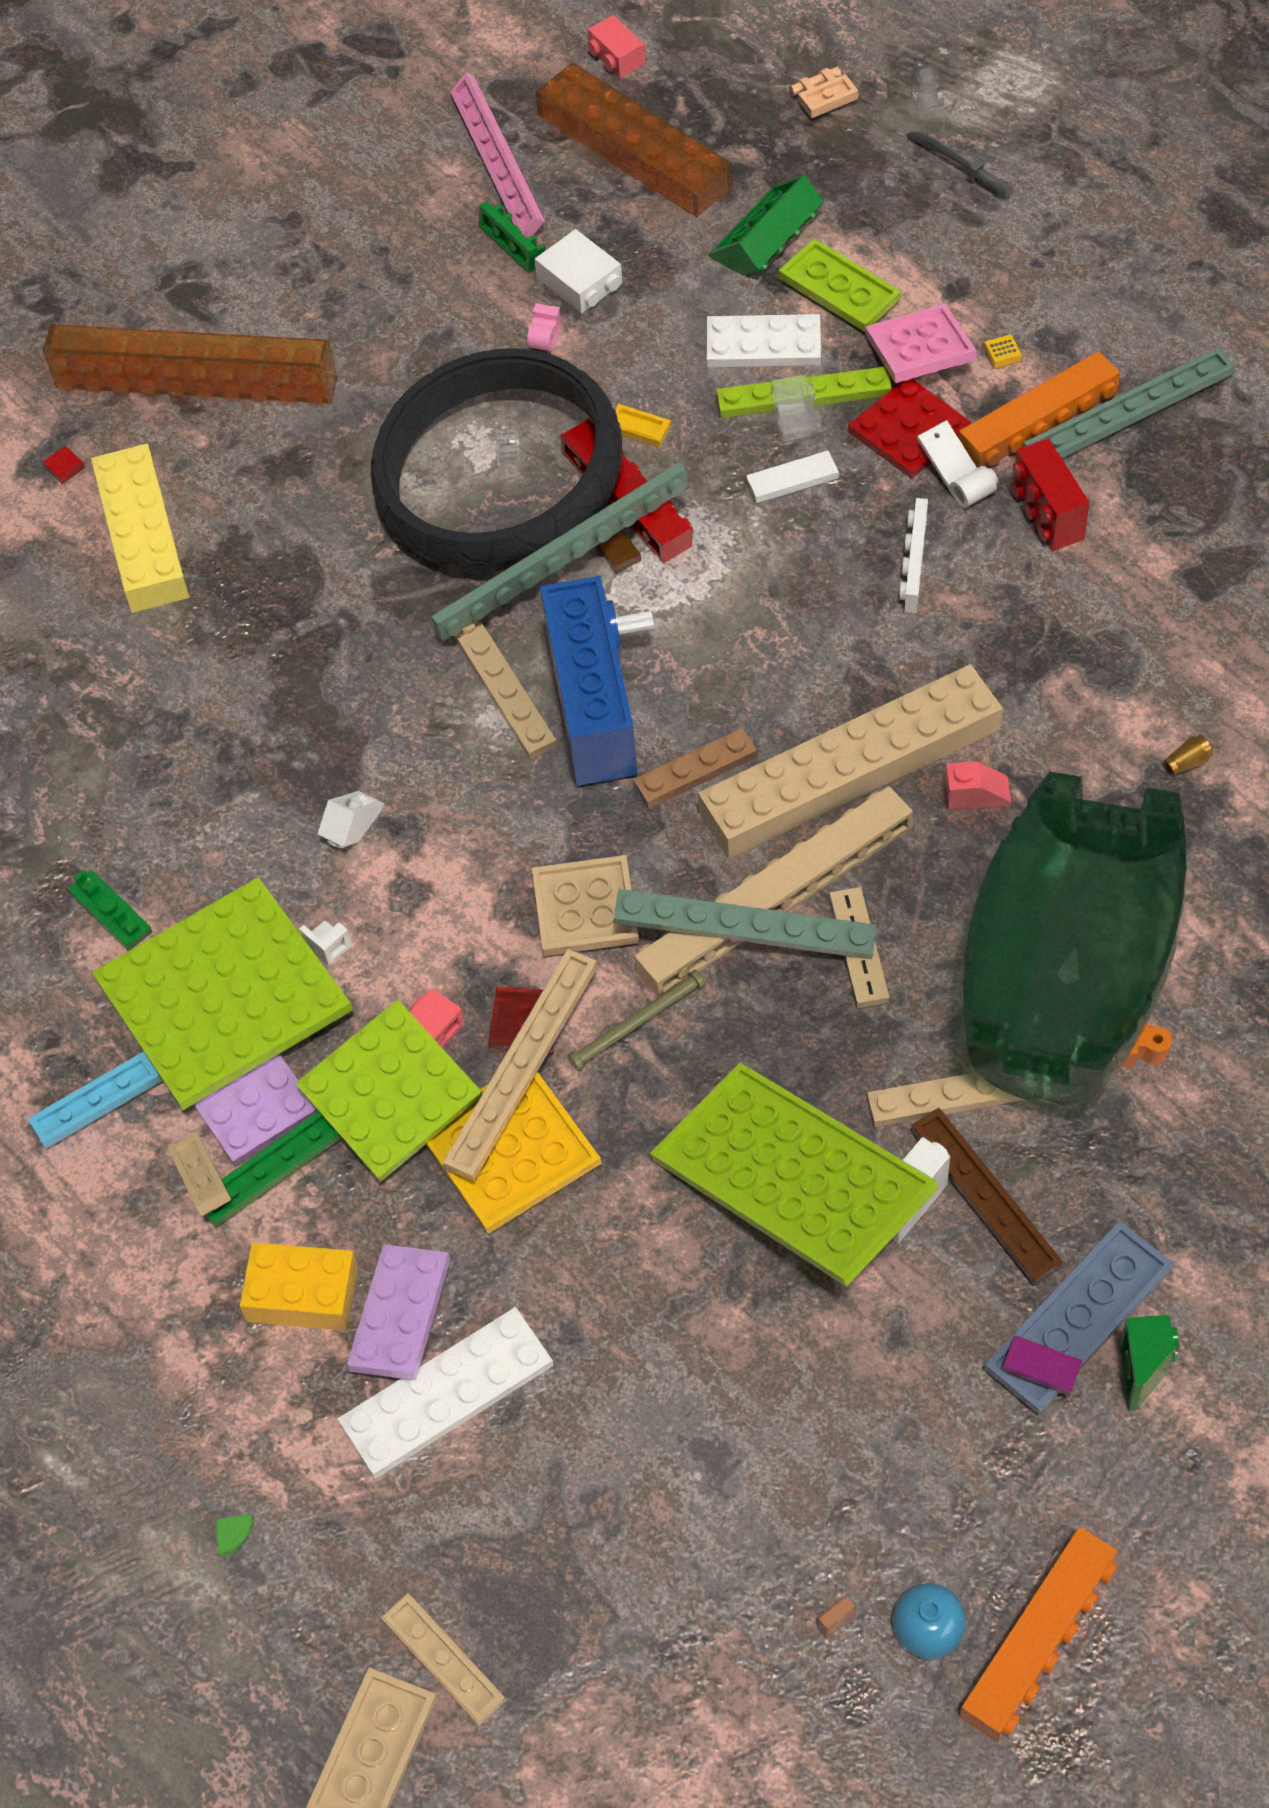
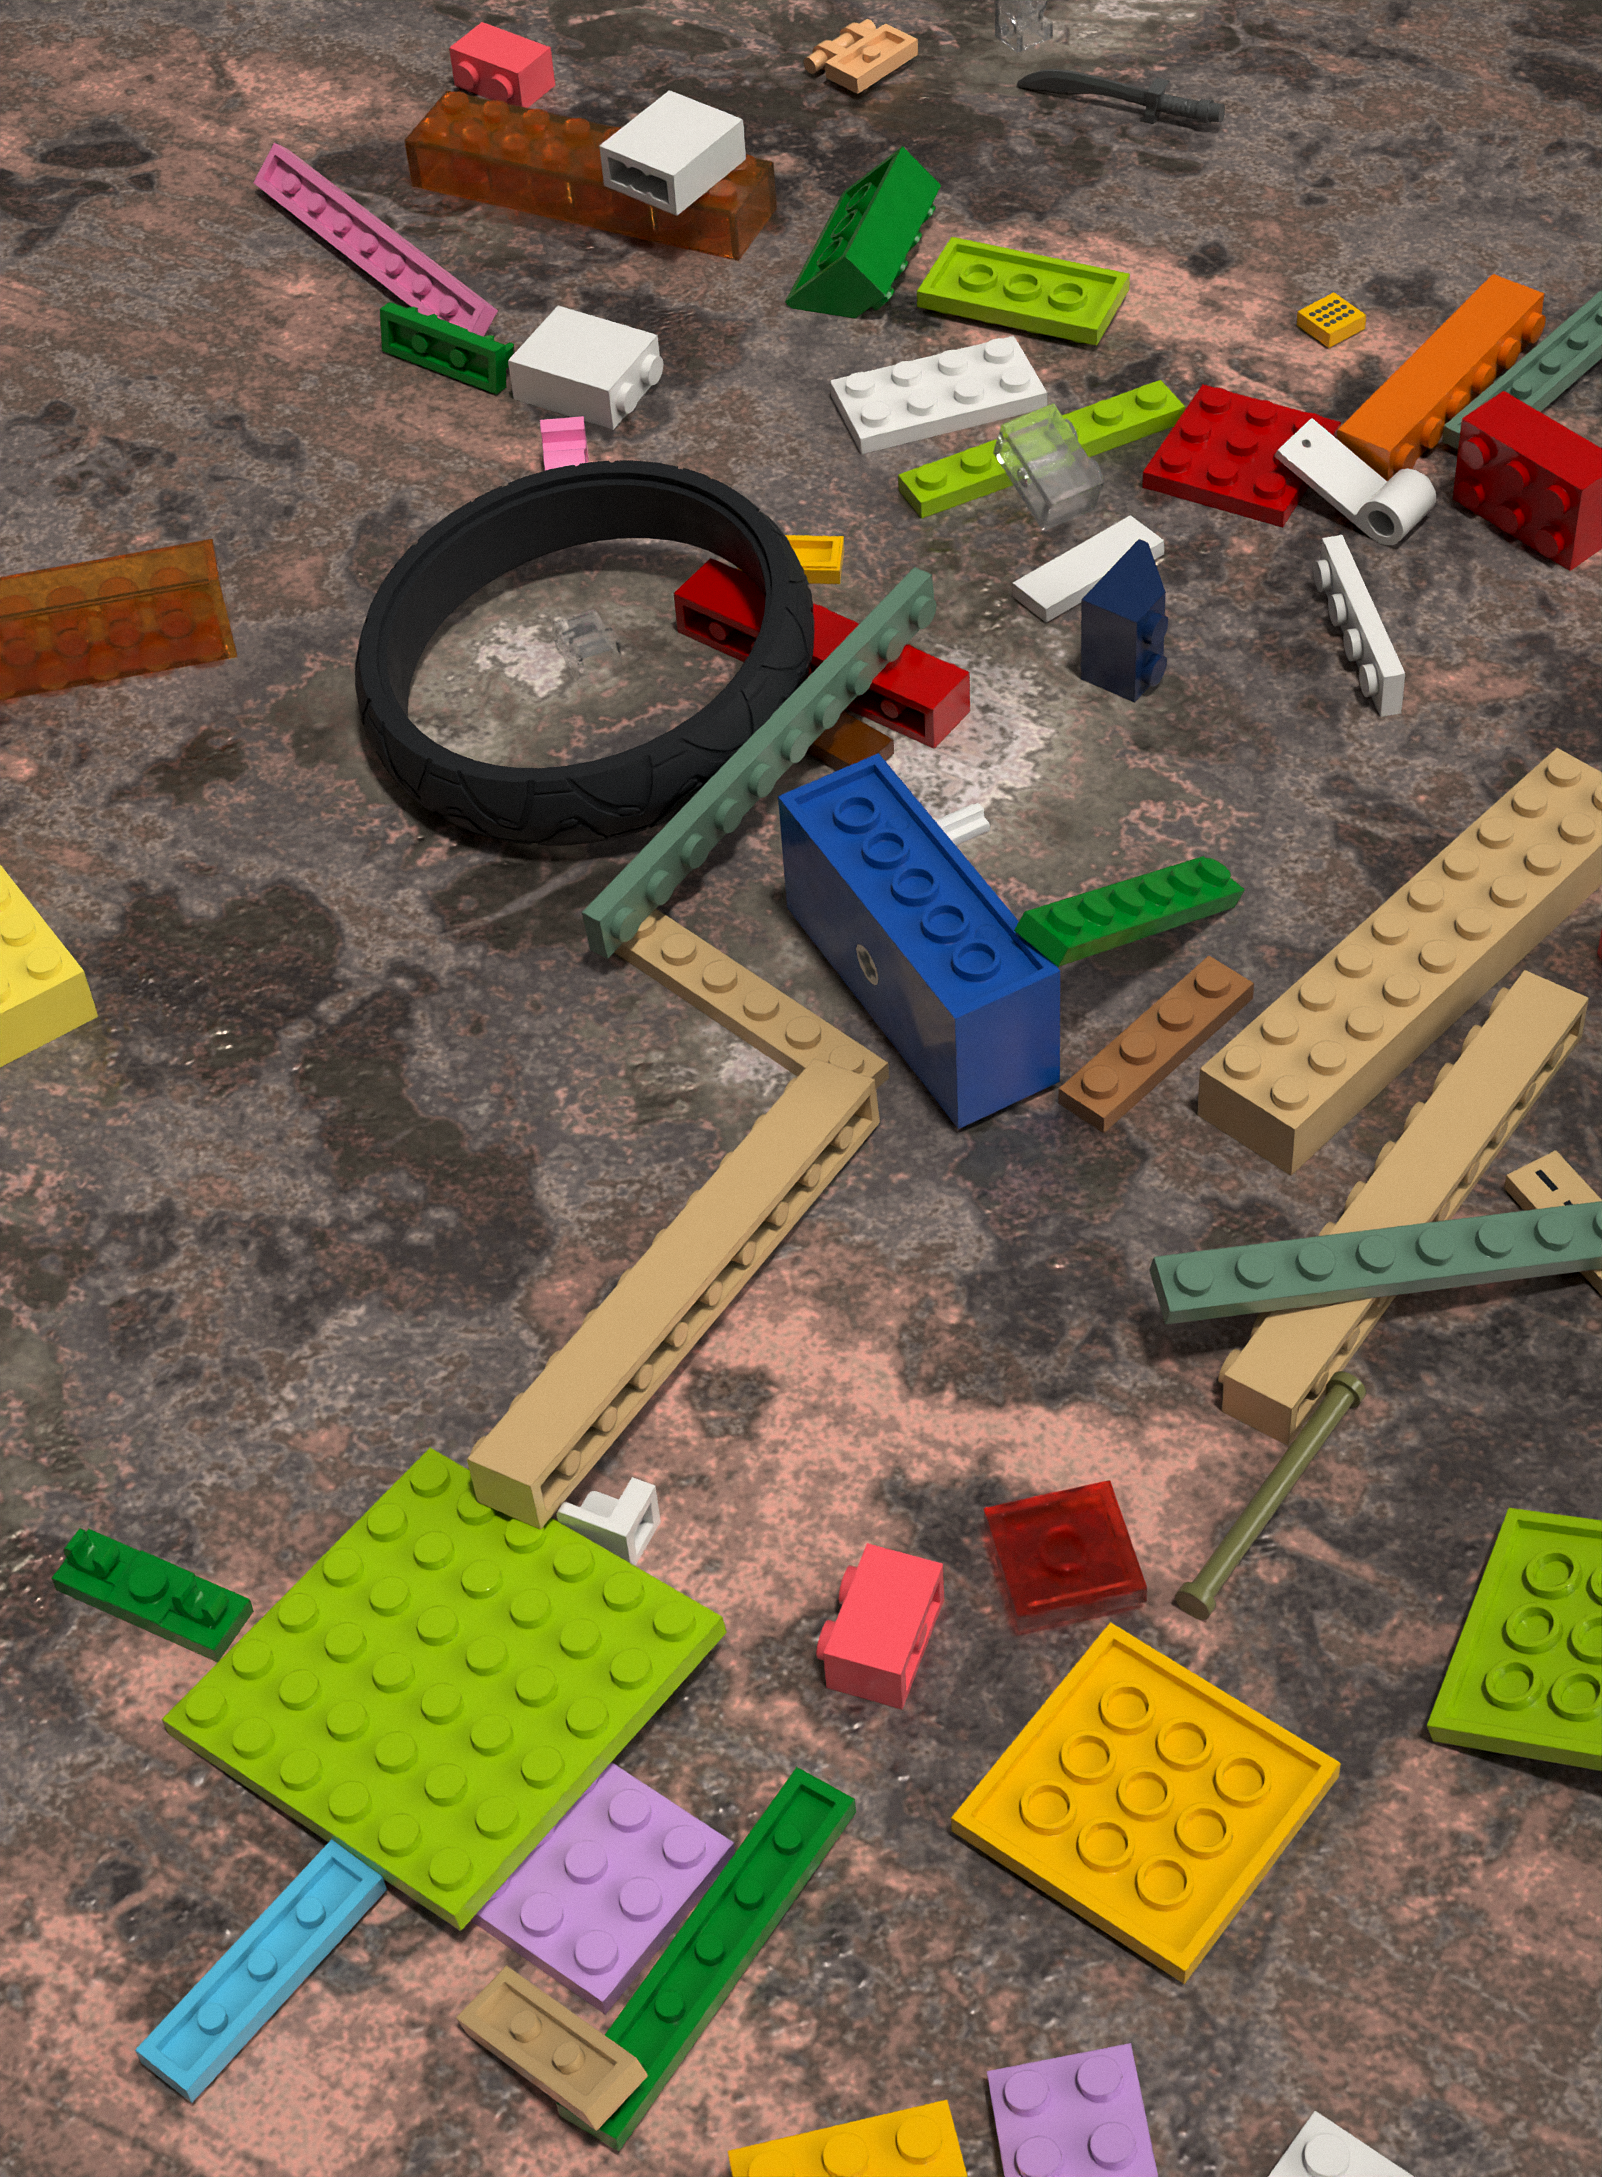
camera: 20 degrees left, 10 degrees down
lime plate [295,999,482,1182] -> none
white slope [318,791,385,848] -> none
tan plate [443,949,598,1182] -> none
tan plate [532,855,639,956] -> none
bright pink plate [865,304,977,383] -> none
none -> tan brick [467,1058,880,1530]
none -> white brick [599,90,746,216]
none -> green plate [1014,856,1245,967]
none -> dark blue slope [1081,539,1169,703]

